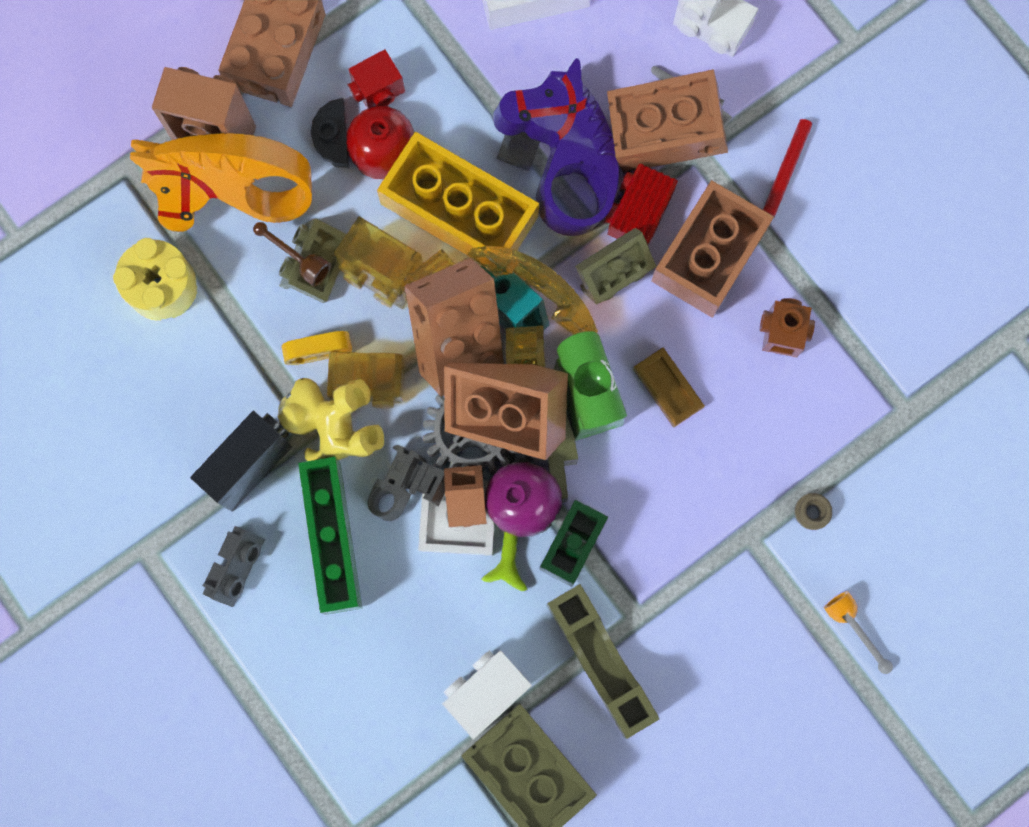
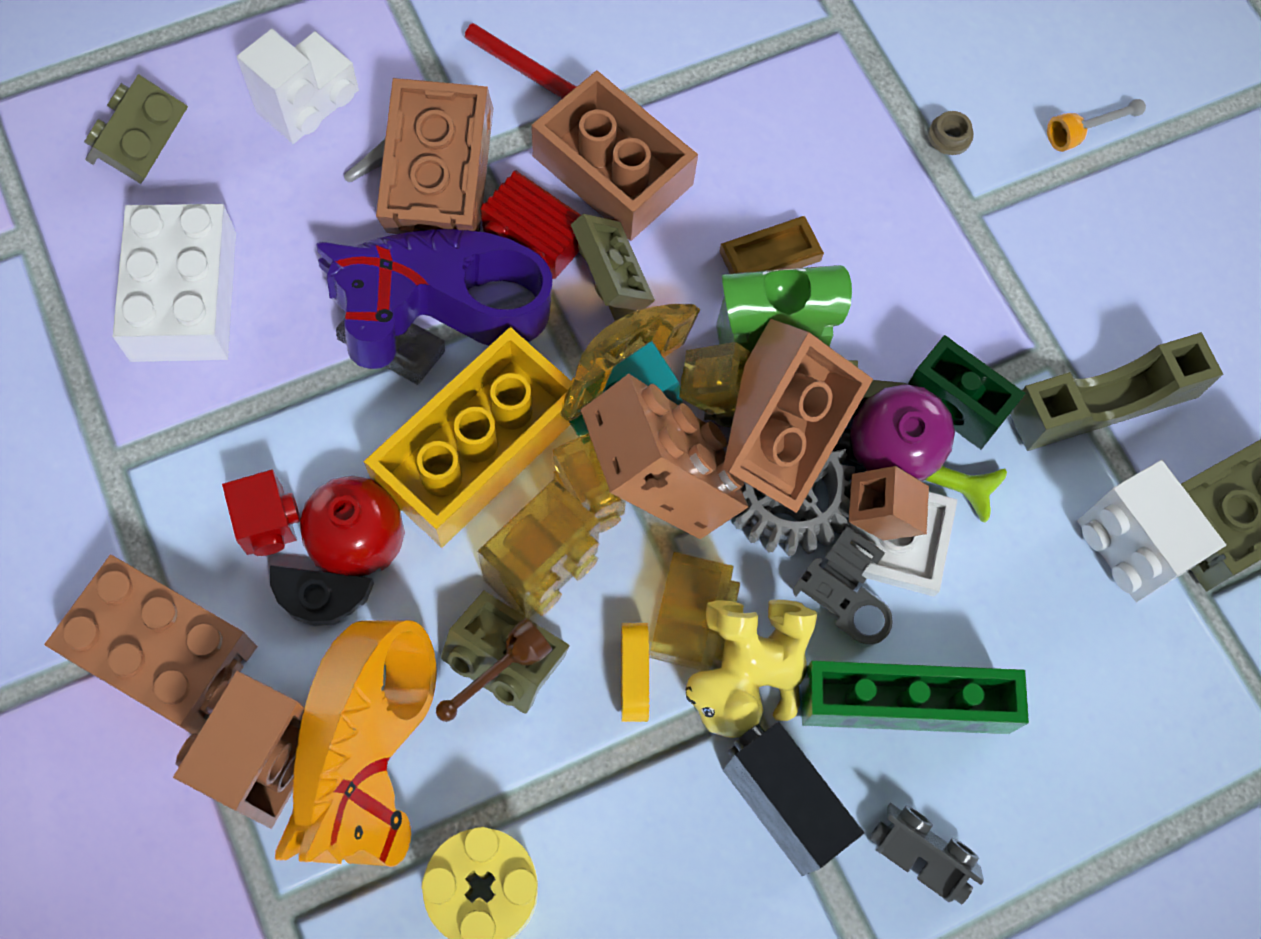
camera: 85 degrees left, 10 degrees down
dark orange brick [759,298,815,358] -> none

